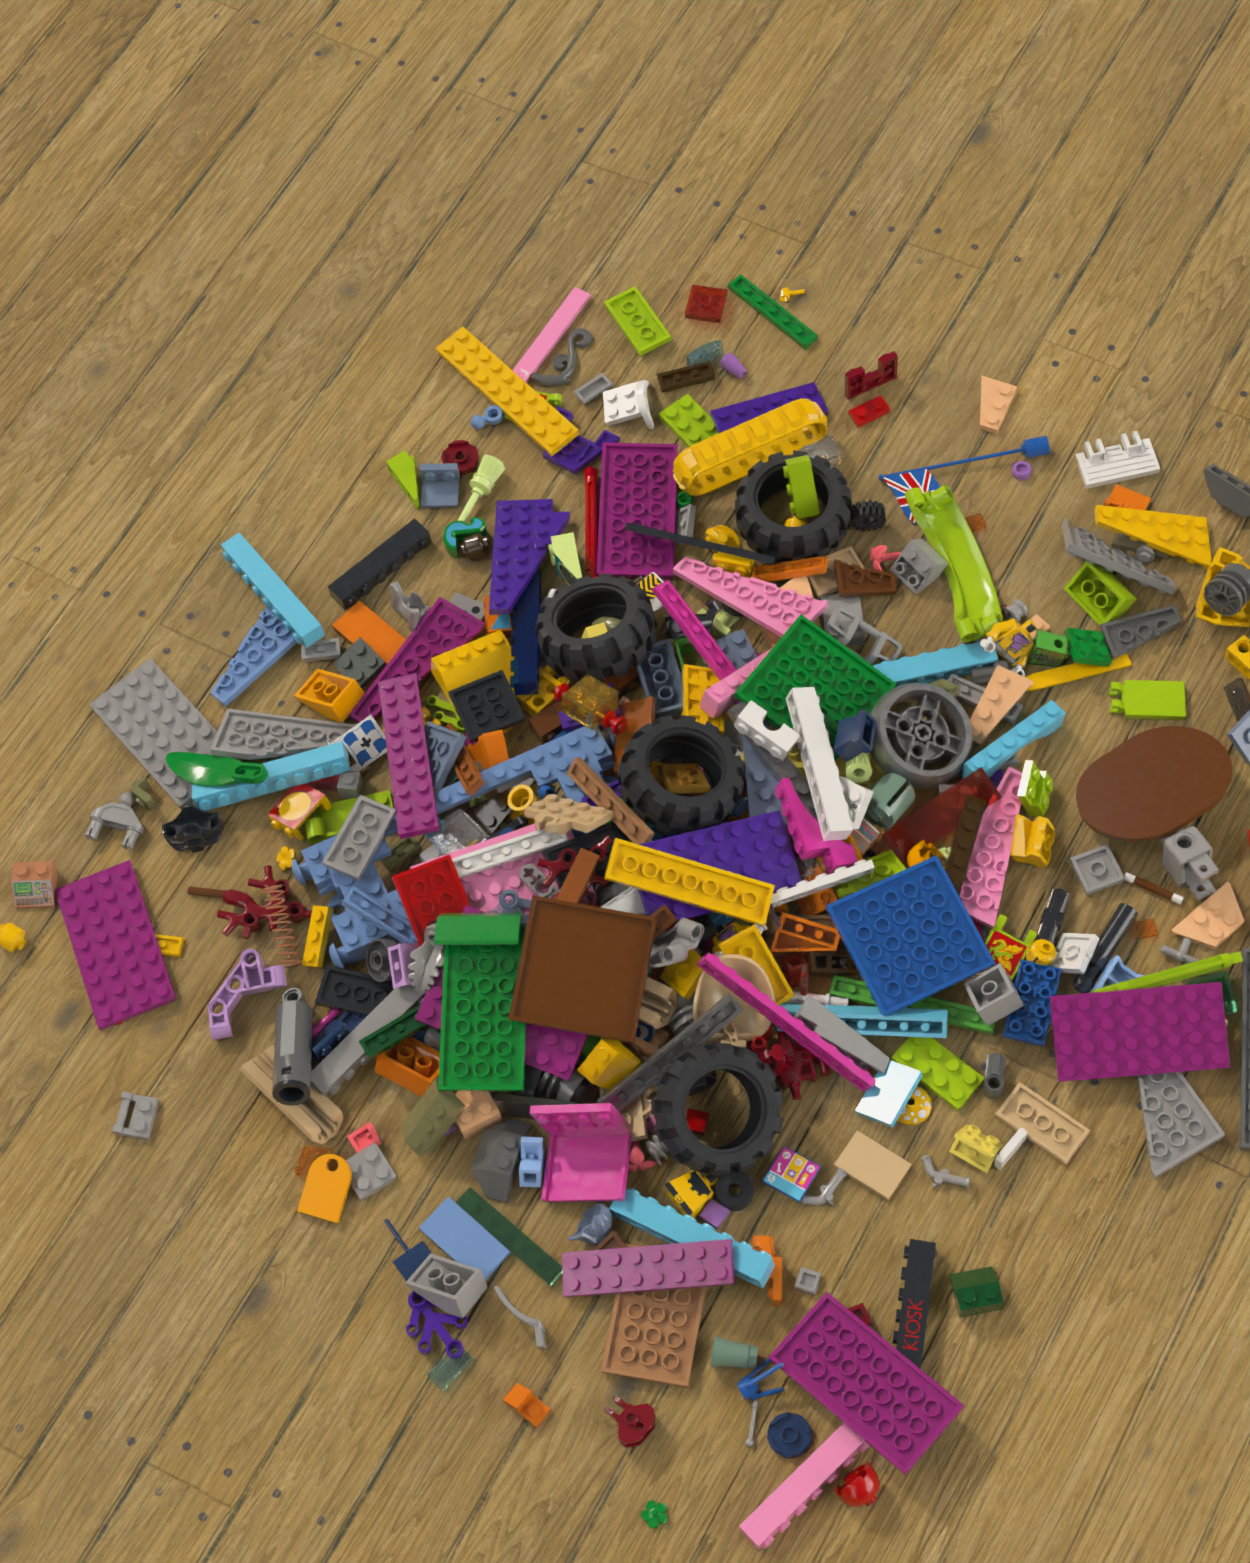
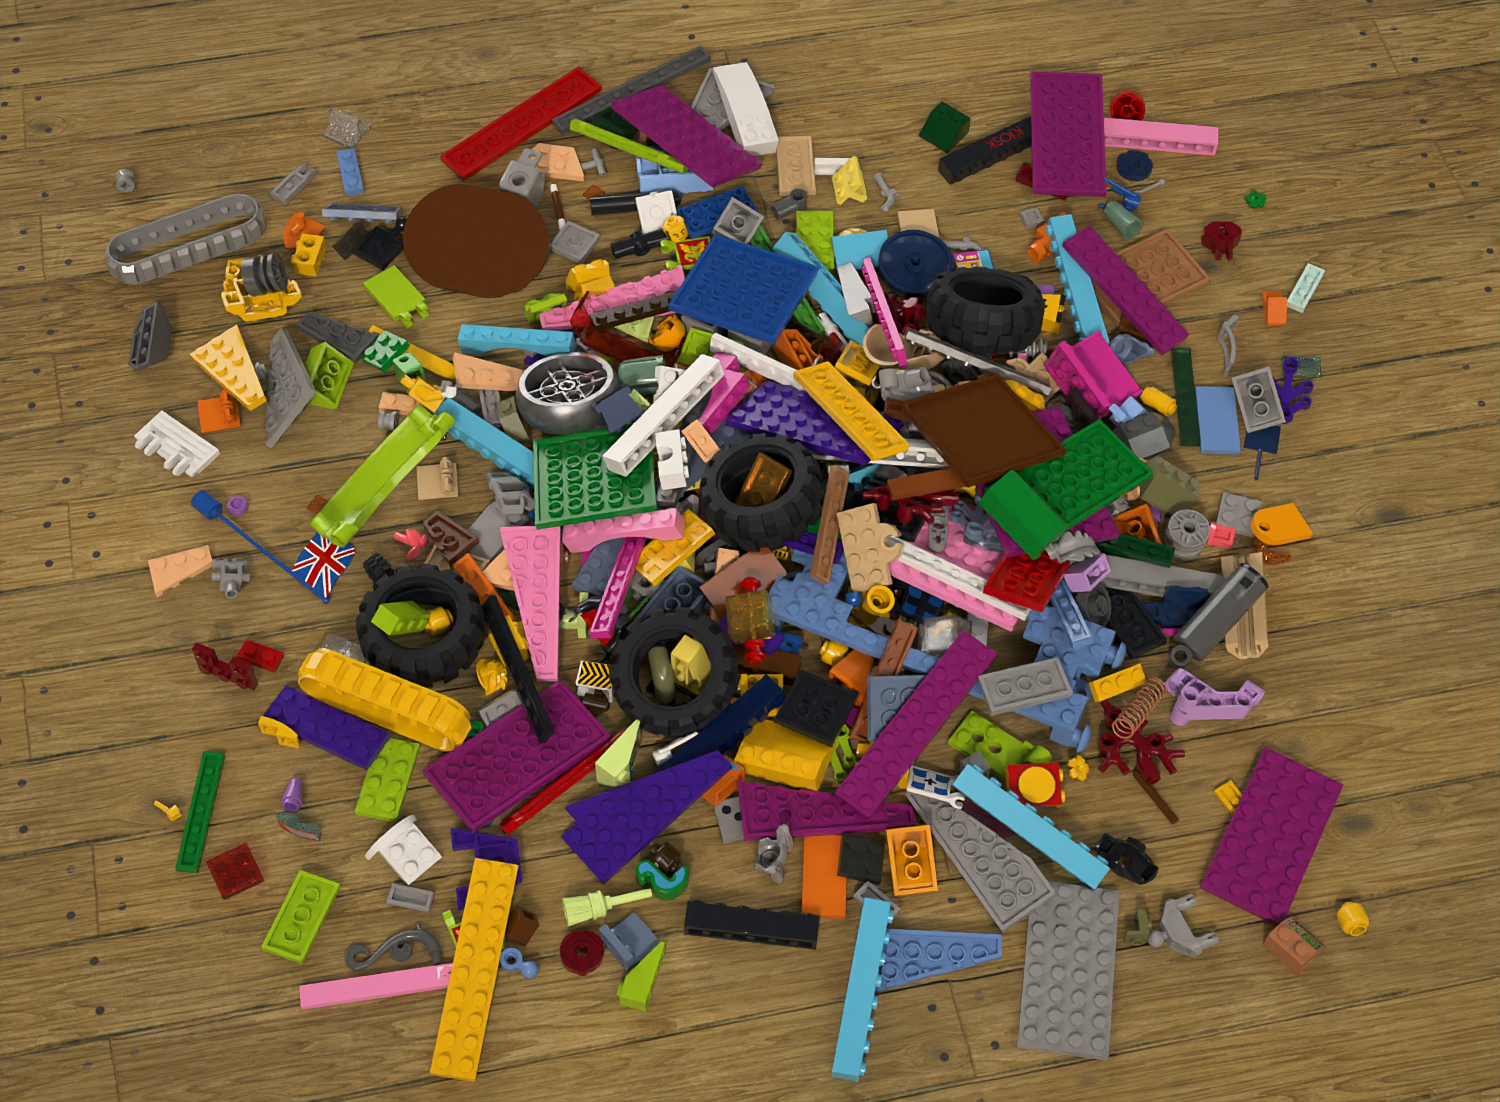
camera: 140 degrees left, 5 degrees down
light grey plate [111,1092,159,1140] -> none
green plant [166,752,268,787] -> none
dark brown plate [657,361,715,393] -> none
light grey slope [890,539,949,594] -> none
none -> light grey piece [211,558,250,599]
none -> yellow slope [258,716,301,748]
none -> black plate [353,217,407,271]
none -> tan hinge [416,457,458,500]
none -> reddish brown panel [505,906,539,946]
none -> light nougat plate [681,419,721,464]
none -> white slope [712,62,779,156]
none -> dark blue dish [878,230,953,297]
none -> yellow head [1140,386,1177,416]
none -> light grey wheel [1162,509,1210,562]
none -> light aqua plate [1287,263,1325,313]

